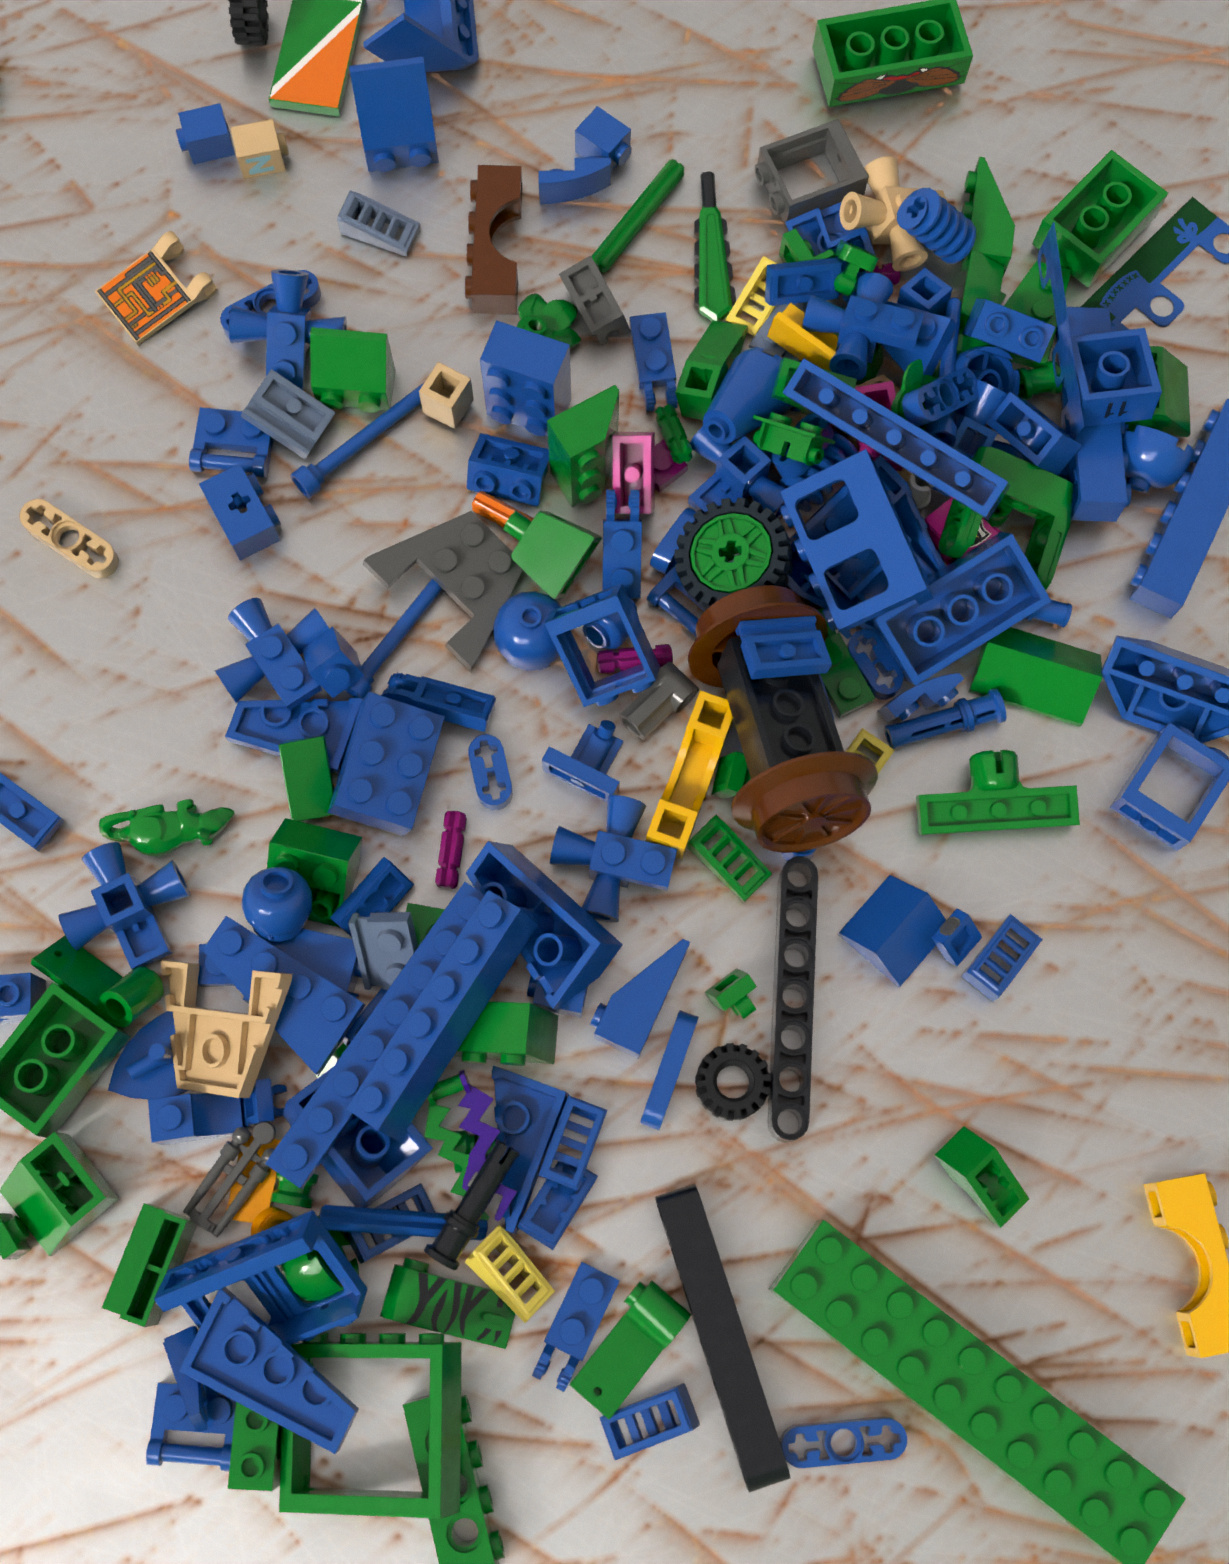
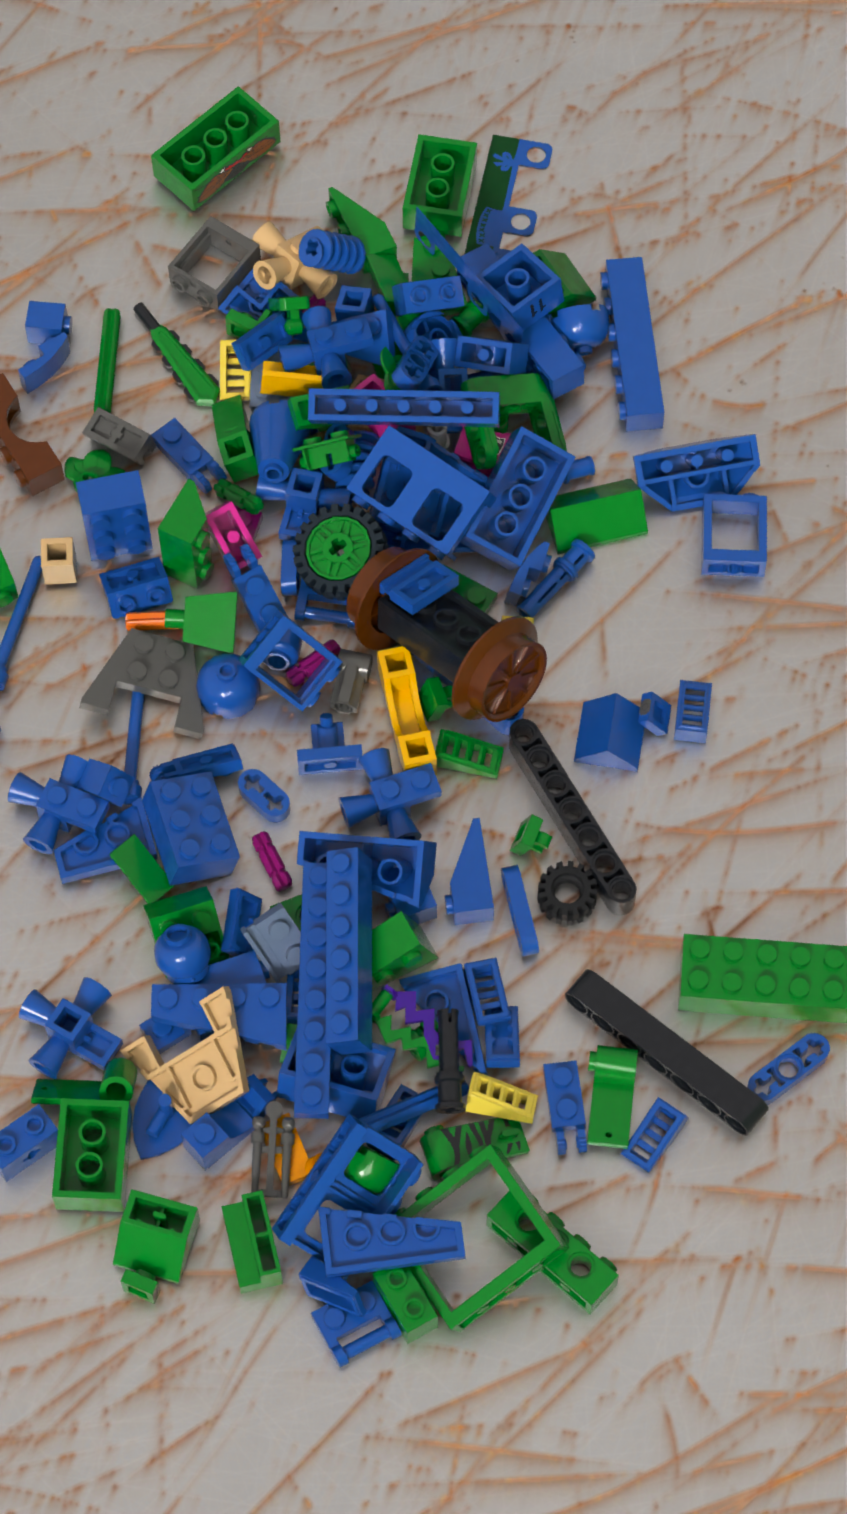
camera: 30 degrees left, 10 degrees down
green animal [99,799,235,857] -> none
green wheel [270,1172,319,1209] -> none
blue beam [847,629,904,700] -> none
green plate [916,750,1080,835] -> none
green arch [935,1126,1029,1228] -> none

